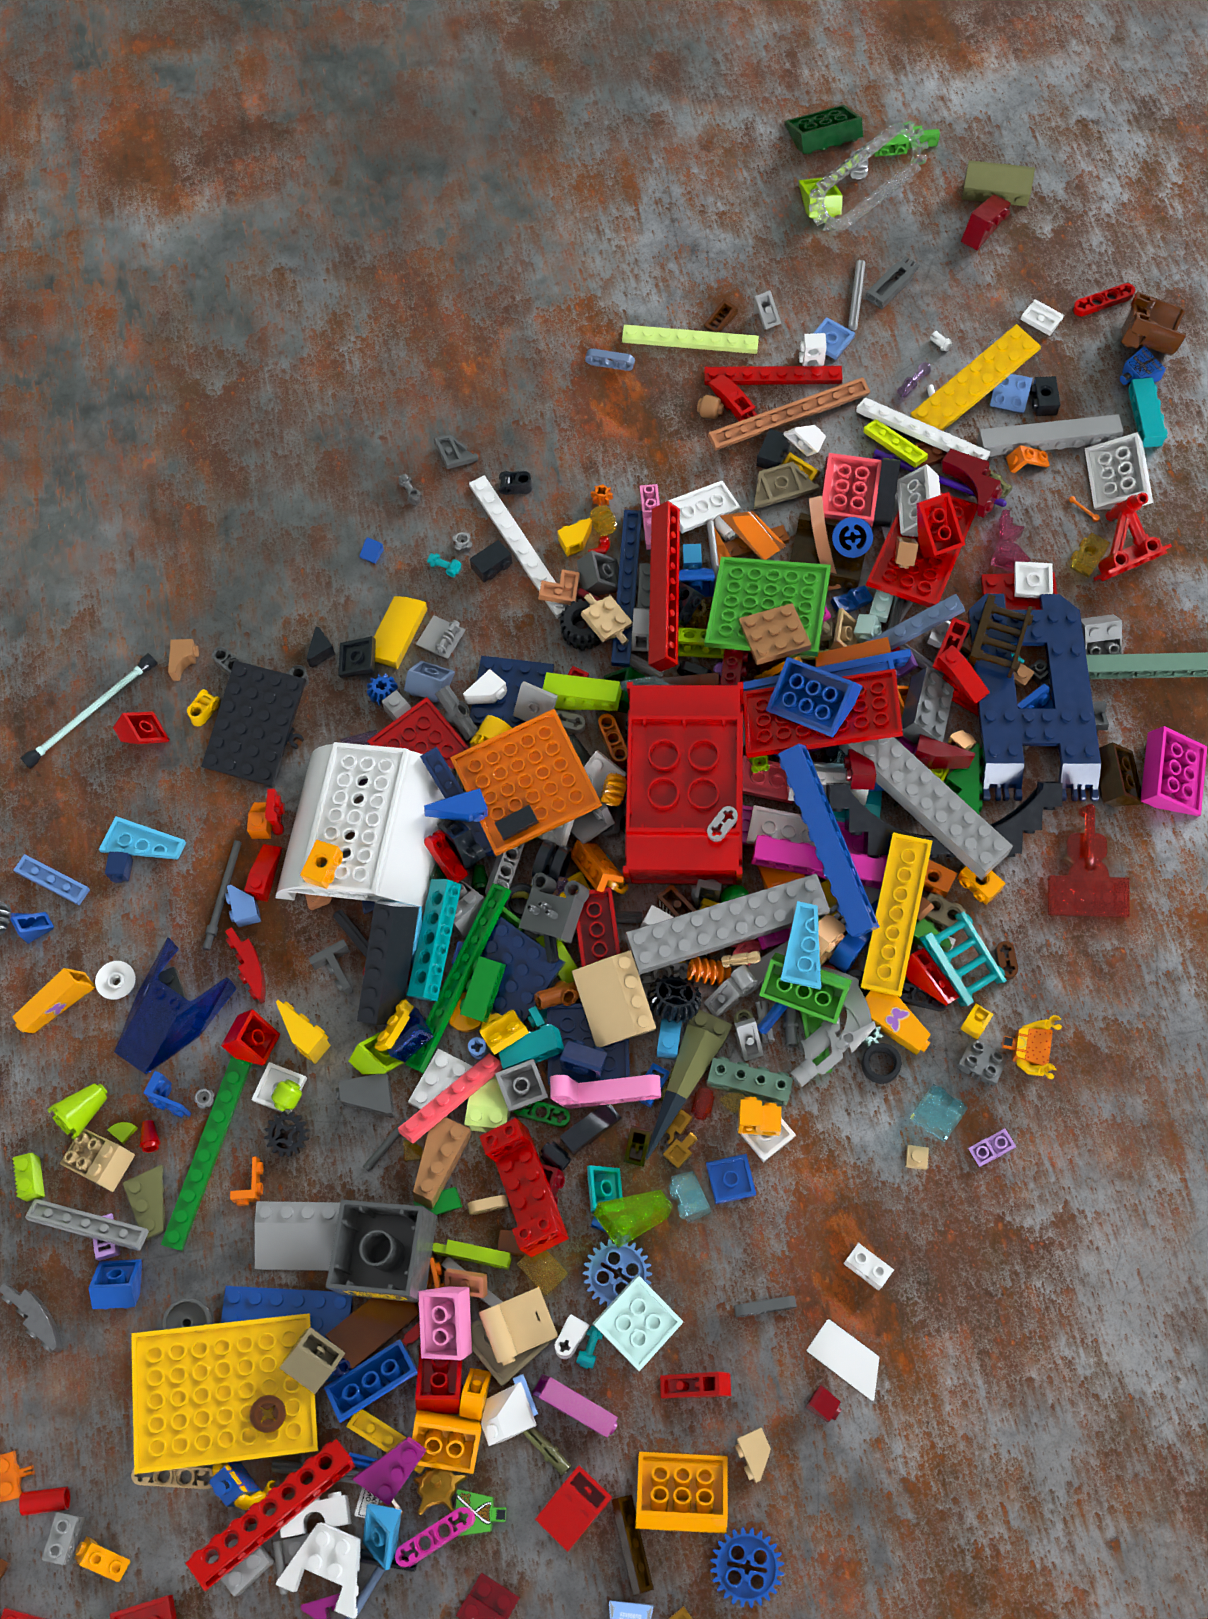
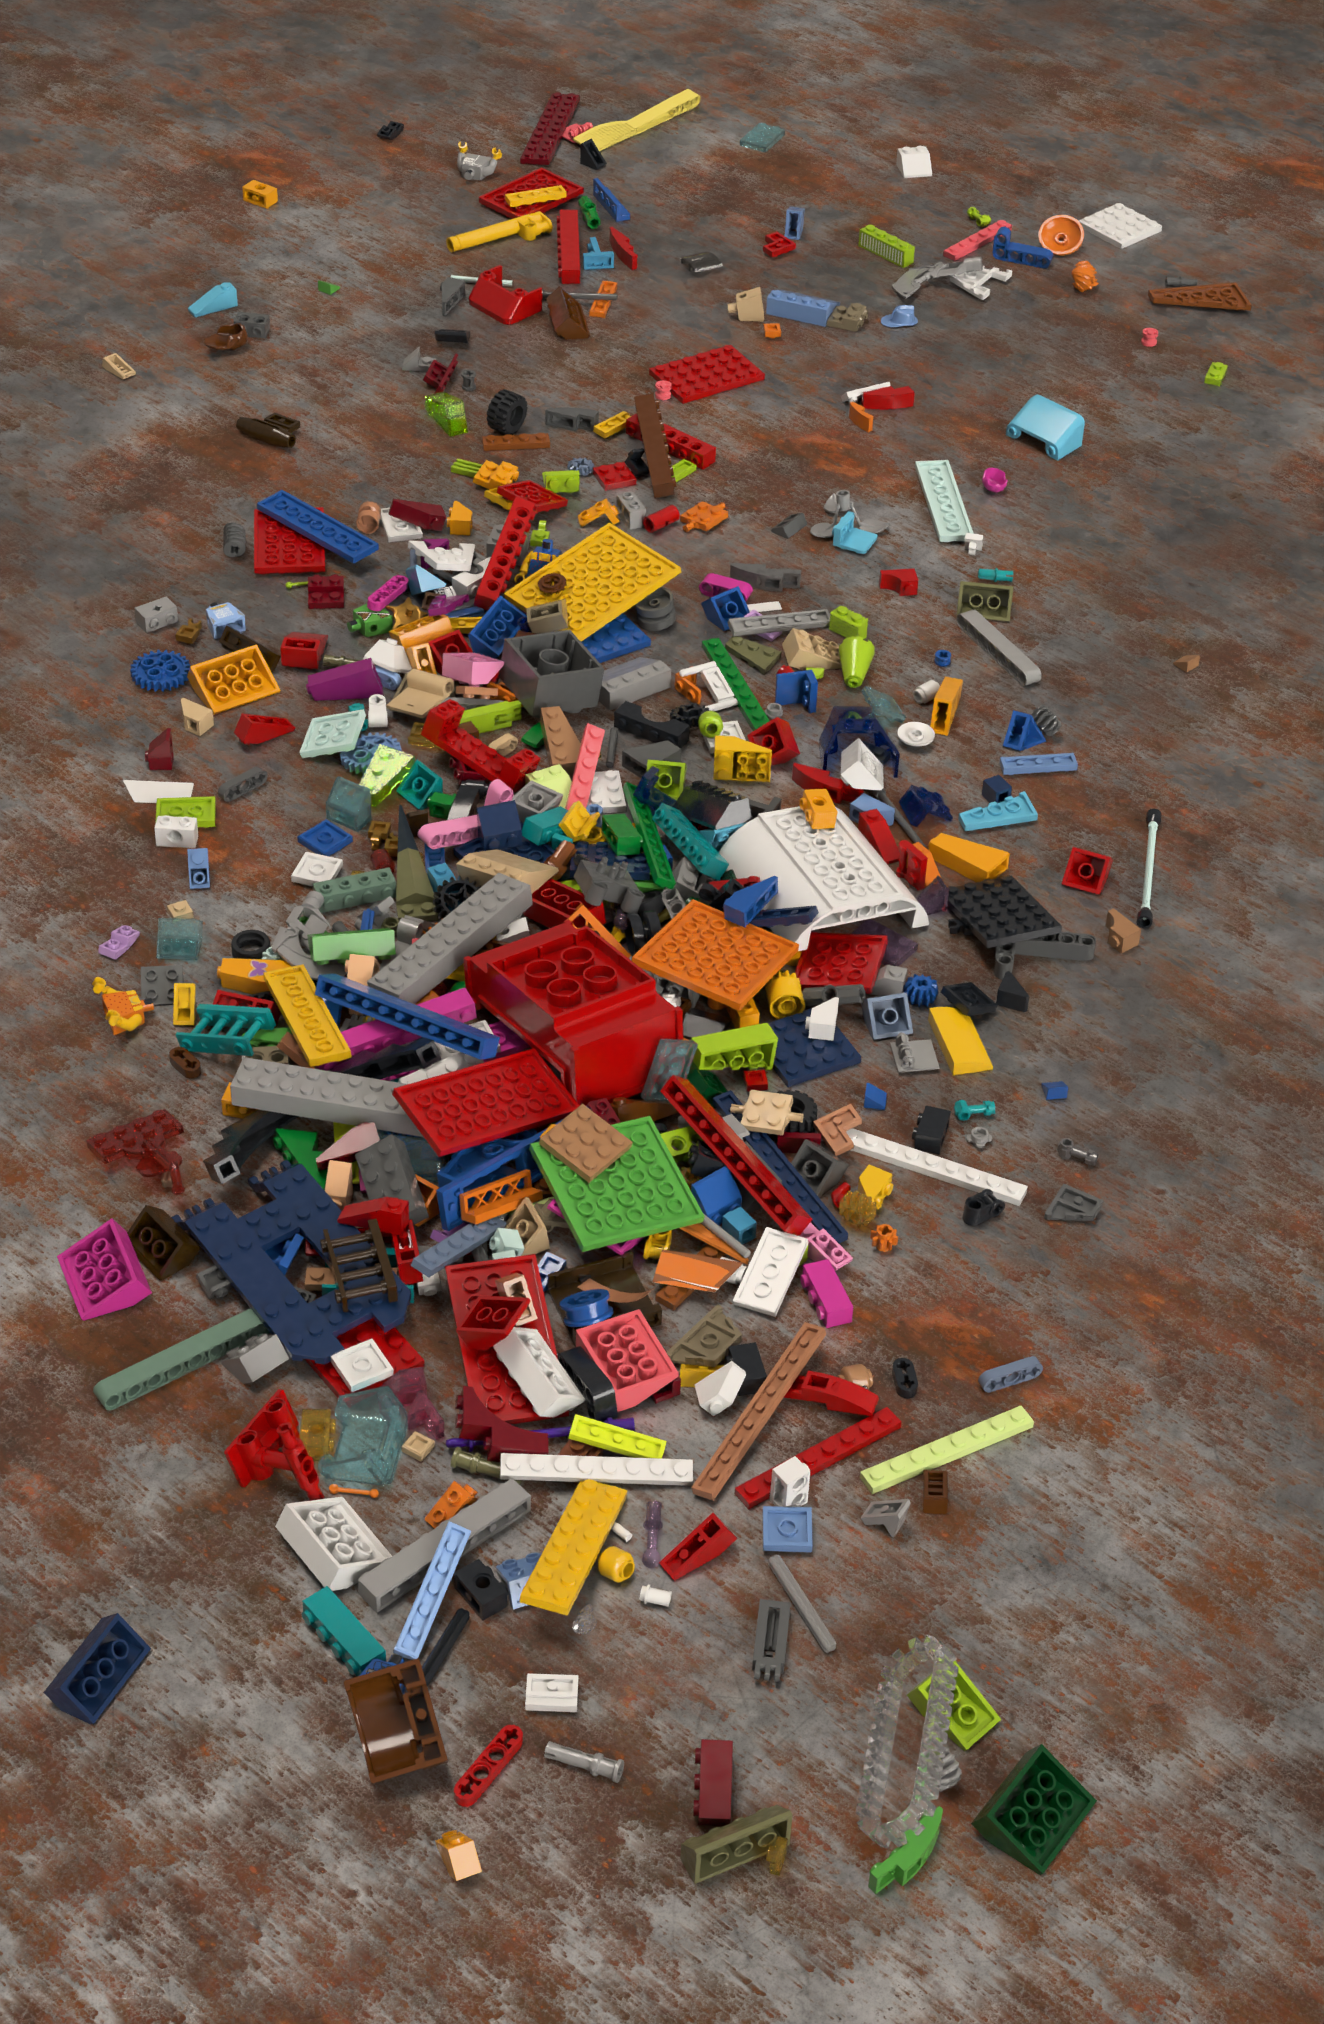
camera: 140 degrees right, 25 degrees down
yellow piece [187,689,221,726] -> none
yellow hinge [374,999,414,1051] -> none
black tile [495,805,539,841] -> none
light grey plate [513,682,557,721] -> none
light grey beam [707,806,738,842] -> none
tan axle [721,951,761,967] -> none
light orange brick [738,1097,781,1136] -> none
blue slope [765,657,862,737] -> none
medium azure wing [780,901,821,990] -> none
dark red slope [843,749,877,790] -> none
none -> lime plate [156,796,216,828]
none -> medium blue slope [187,848,210,889]
none -> clear light blue windscreen [318,1386,408,1486]
none -> light blue tile [393,1521,471,1660]
none -> tan tile [401,1431,435,1462]
none -> black axle [422,1608,470,1686]
none -> green brick [427,792,456,820]
none -> slope [435,1830,482,1881]
none -> lime plate [530,520,550,547]
none -> light grey pin [544,1741,624,1783]
none -> yellow head [598,1546,635,1583]
none -> black arch [614,701,690,748]
none -> red slope [659,1513,738,1581]
none -> white plate [679,661,738,711]
none -> dark pink beam [699,573,753,602]
none -> white sticker [747,601,782,612]
none -> dark pink brick [800,1259,853,1328]
none -> white slope [841,738,884,790]
none -> clear light blue plate [861,686,907,723]
none -> blue slope [864,1083,887,1110]
none -> black beam [892,1358,918,1399]
none -> clear blue bracket [899,785,953,827]
none -> white brick [913,680,940,704]
none -> slope [916,876,949,915]
none -> light orange slope [928,833,1010,882]

